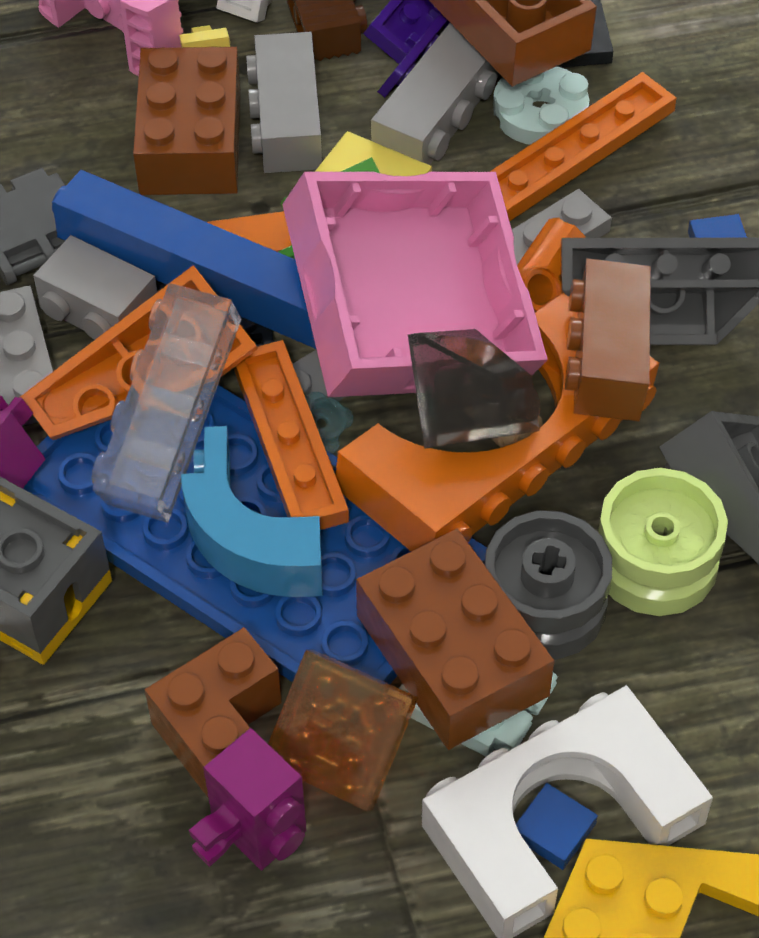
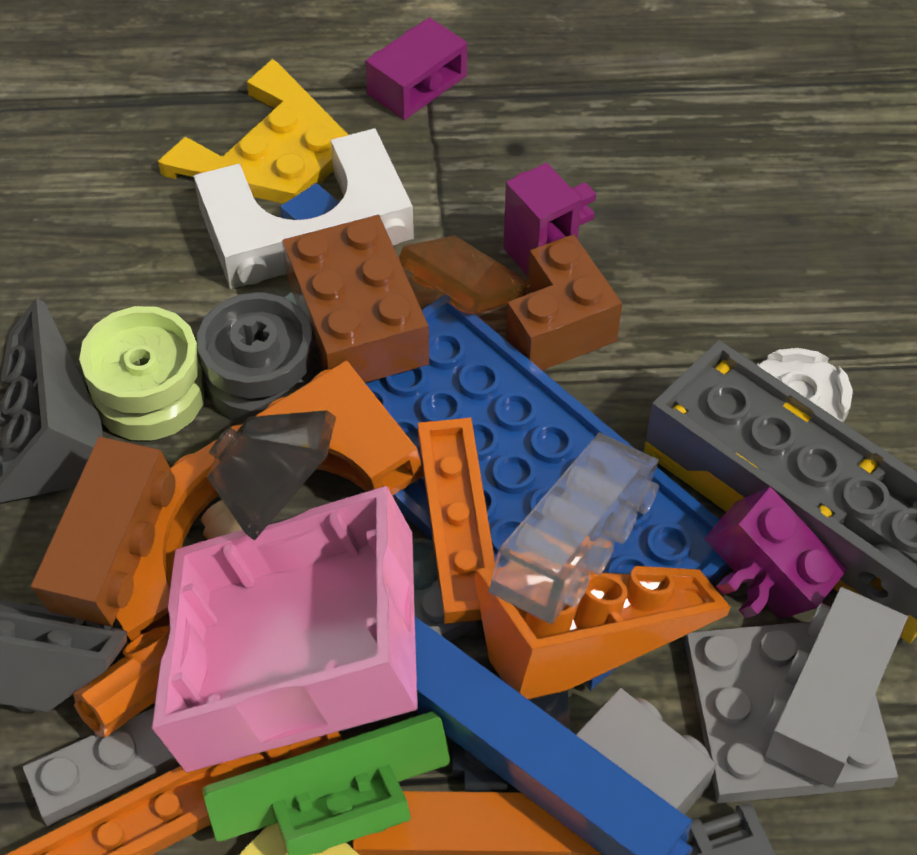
camera: 170 degrees left, 0 degrees up
dark azure arch [181,426,323,597] -> none

